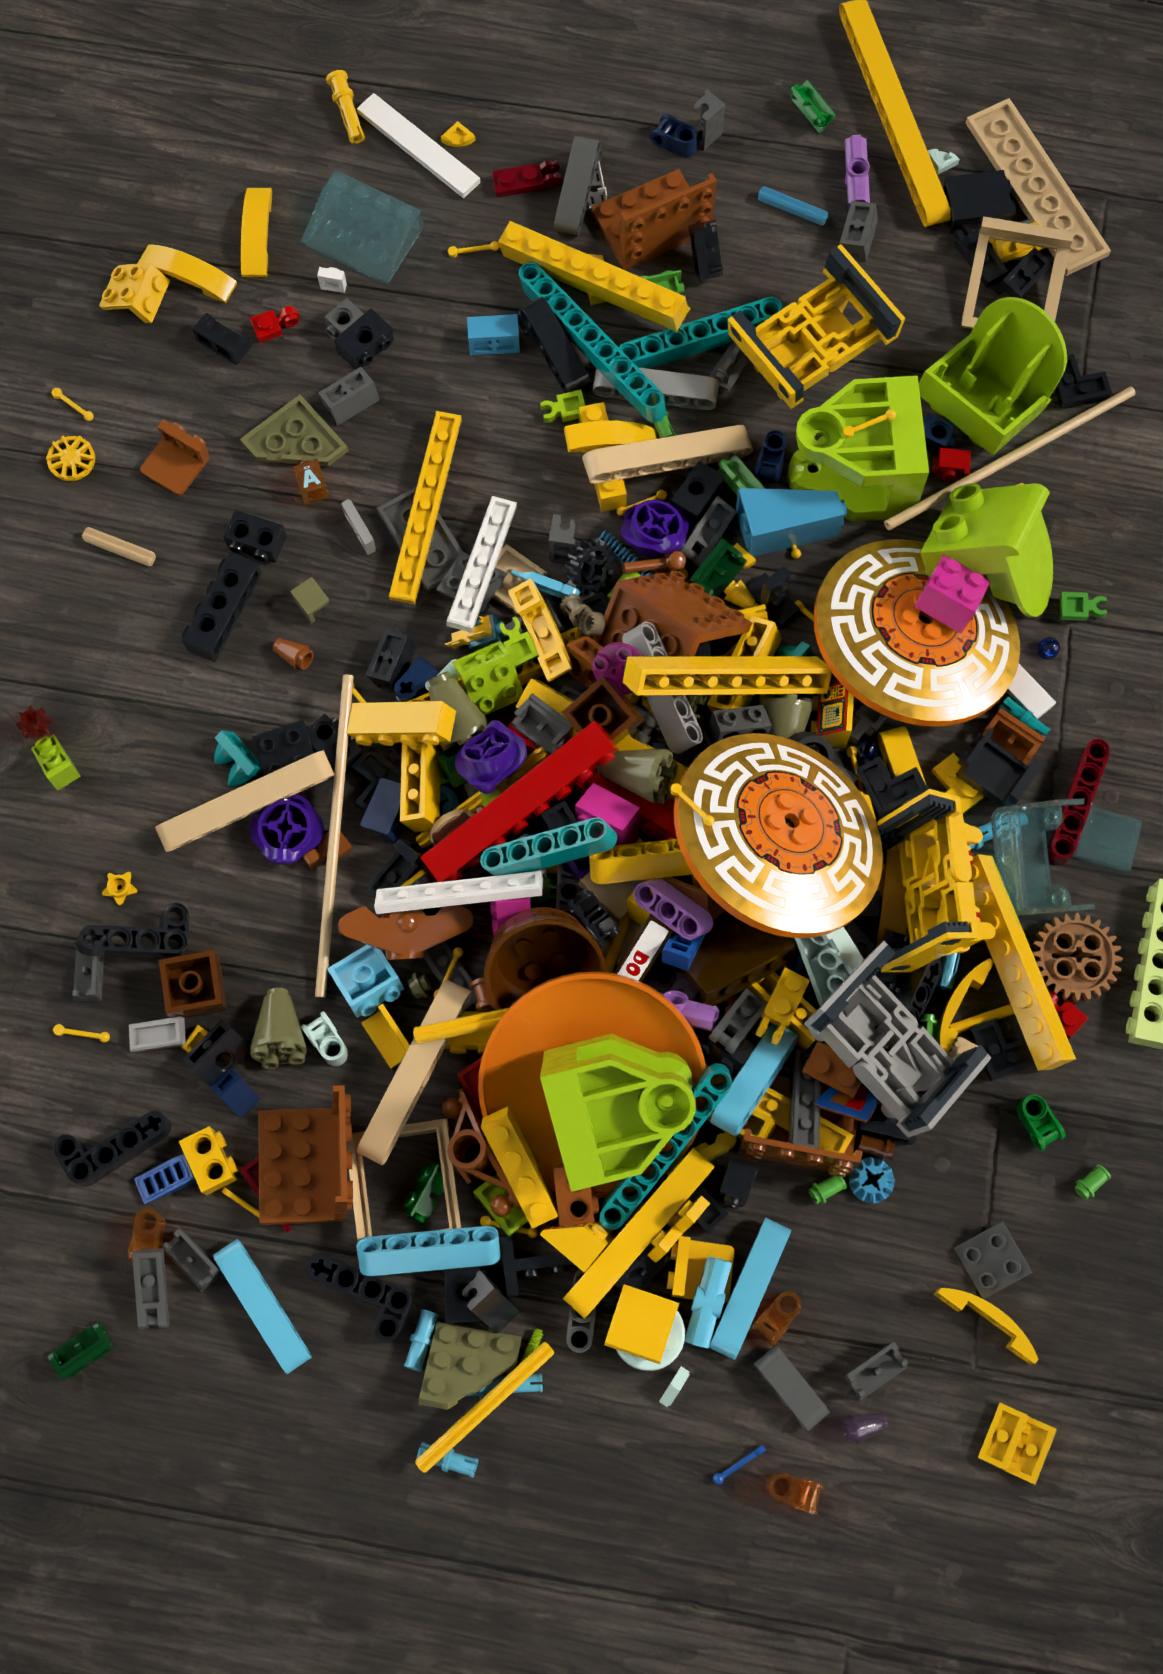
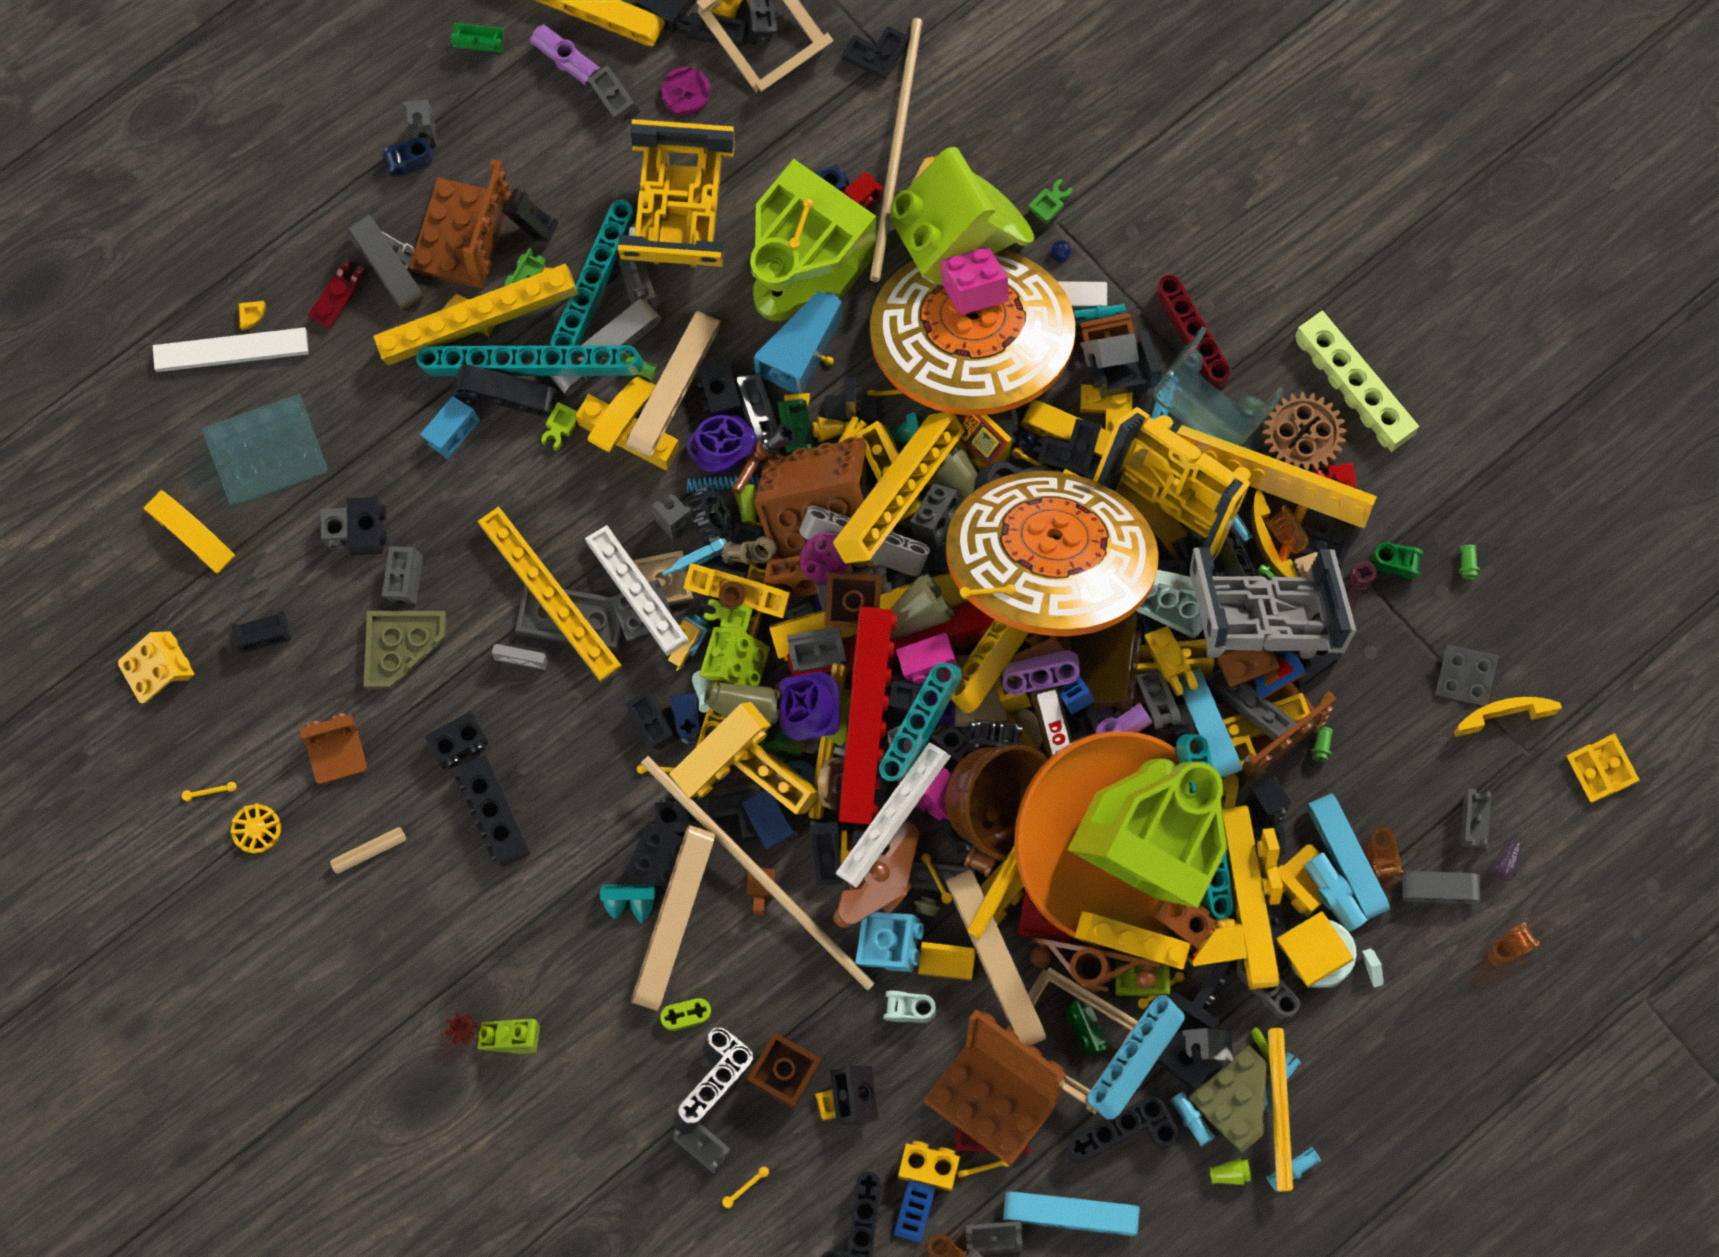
camera: 50 degrees left, 0 degrees up
yellow plate [102,872,137,905] -> none
light grey tile [129,1016,186,1053] -> none
yellow slope [137,245,237,304] -> none
dark blue brick [210,1068,261,1118] -> none
red plate [250,306,300,343] -> none
dark purple piece [250,794,324,865] -> none
olive cone [250,988,307,1069] -> none
dark orange cone [273,638,314,670] -> none
olive panel [290,577,329,624] -> none
clear orange brick [293,460,329,505] -> none
white plate [317,267,347,293] -> none
yellow pin [326,70,365,144] -> none
yellow hinge [448,241,500,258] -> none
yellow hinge [616,490,667,516] -> none
blue hinge [712,1445,766,1485] -> none
bright green hinge [718,454,765,496] -> none
dark blue piece [754,430,787,483] -> none
dark azure axle [758,186,828,226] -> none
dark azure gear [849,1157,895,1203] -> none
reddish brown pin [858,1134,896,1161] -> none
lime plate [919,297,1067,455] -> none
clear light blue tile [1075,806,1143,873] -> none
none -> lime beam [660,998,711,1031]
none -> magenta tile [661,67,711,116]
none -> reddish brown tile [718,582,745,610]
none -> black bush [762,423,796,455]
none -> dark grey hinge [1080,333,1139,368]
none -> lime cone [1210,1158,1251,1185]
none -> clear orange piece [1265,504,1309,554]
none -> clear pink bush [1350,561,1377,591]

